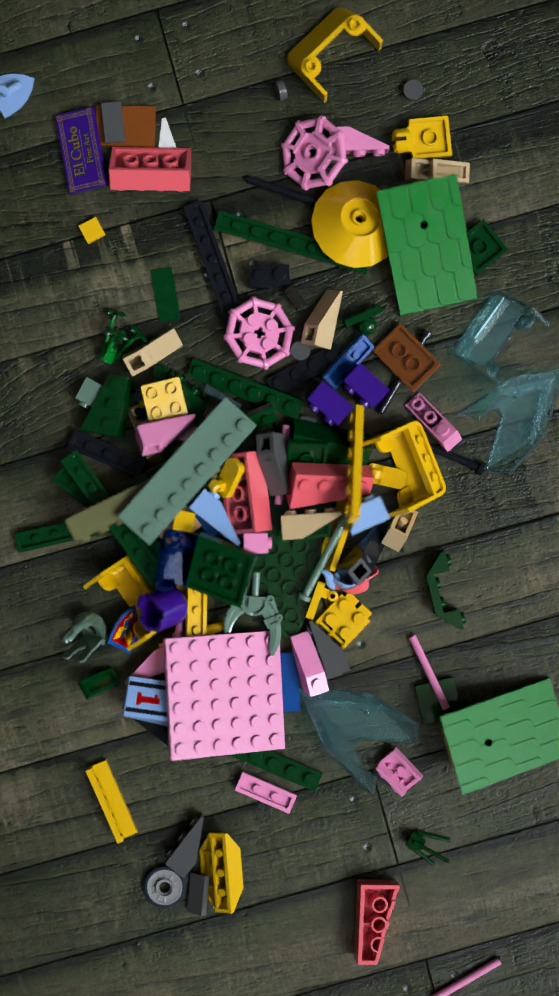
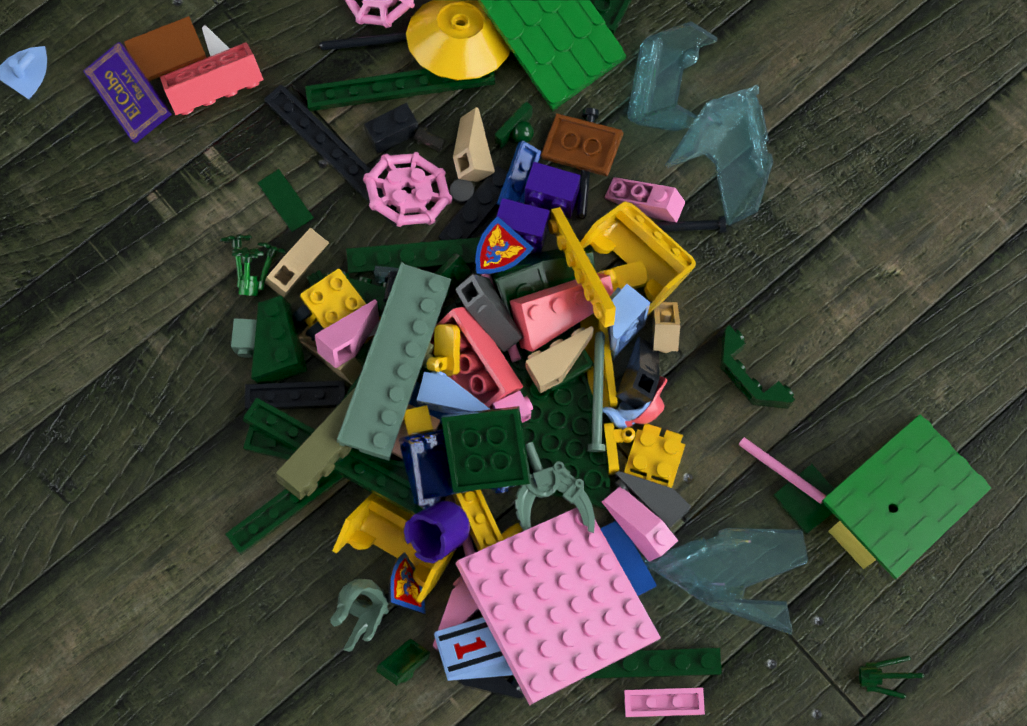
camera: 25 degrees left, 15 degrees down
yellow tile [79,217,106,244] -> none
dark grey tile [101,101,126,144] -> none
bright pink bracket [375,747,423,797] -> none
none -> shield [475,216,534,274]

